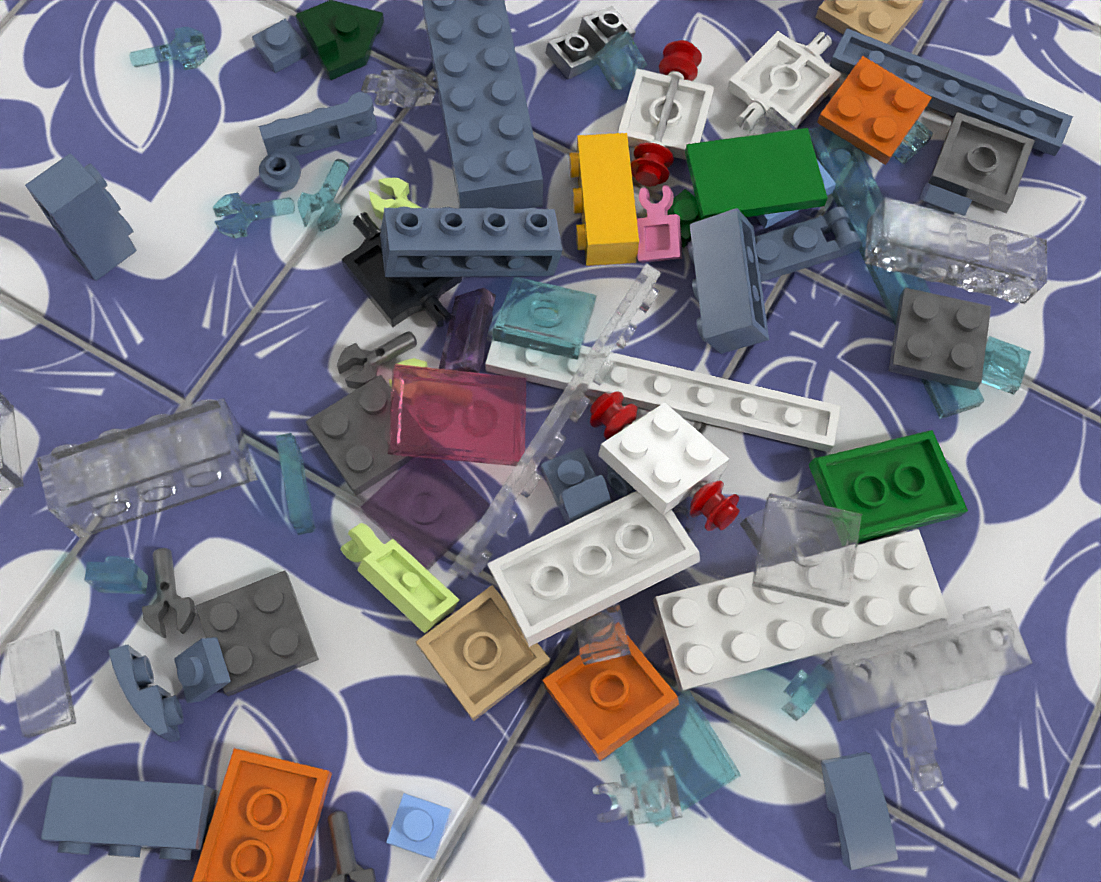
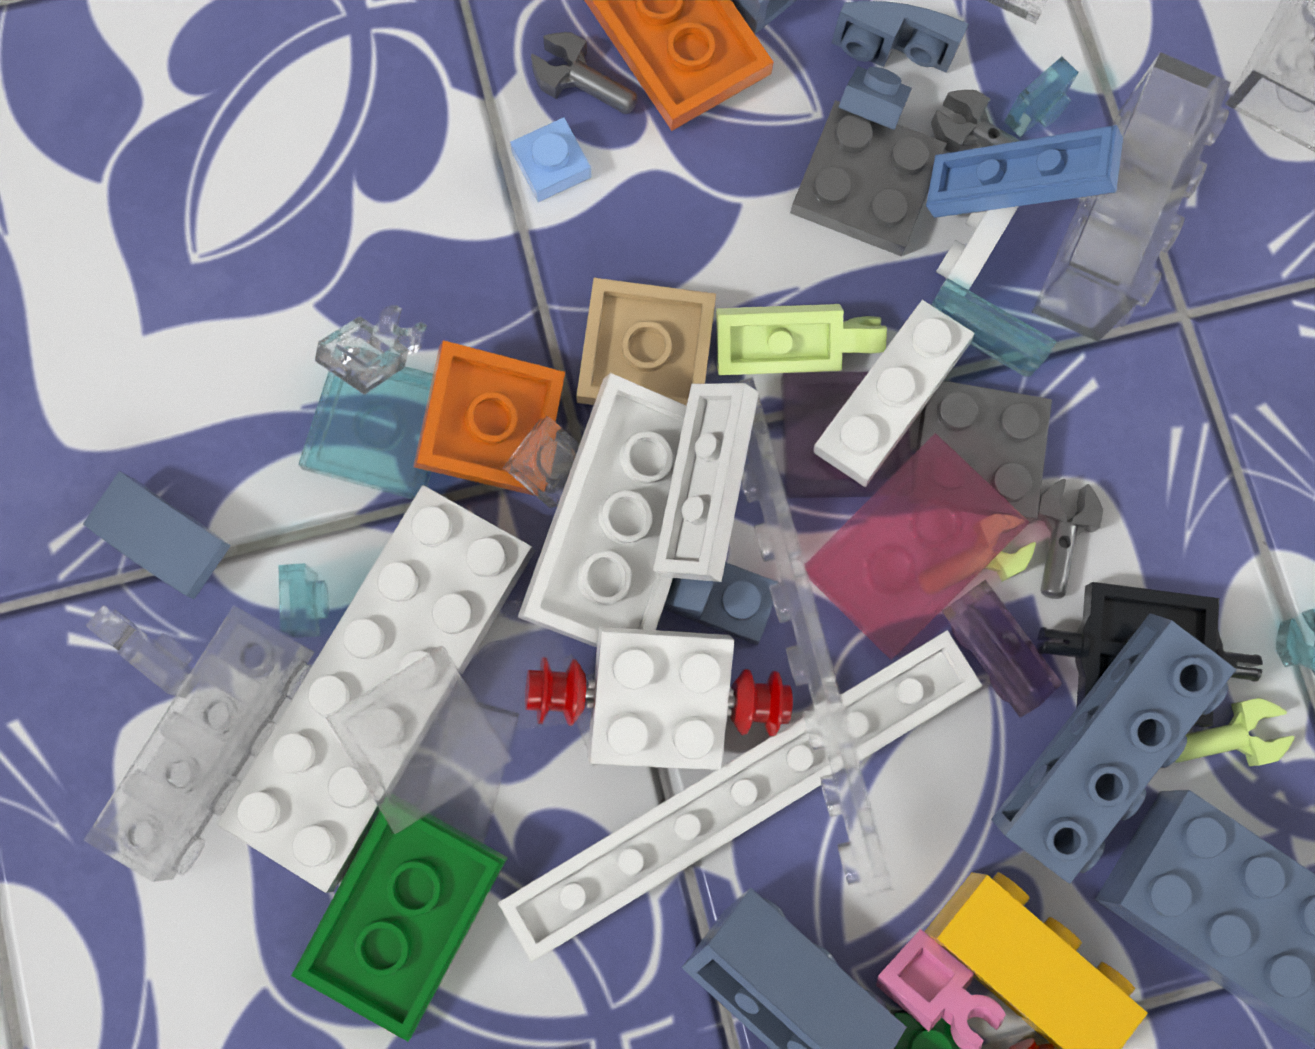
camera: 130 degrees right, 10 degrees up
clear light blue tile [492,277,597,360] -> none
none -> white plate [653,383,759,582]
none -> white plate [813,300,975,487]
none -> medium blue tile [926,125,1123,218]
none -> white plate [936,206,1019,301]

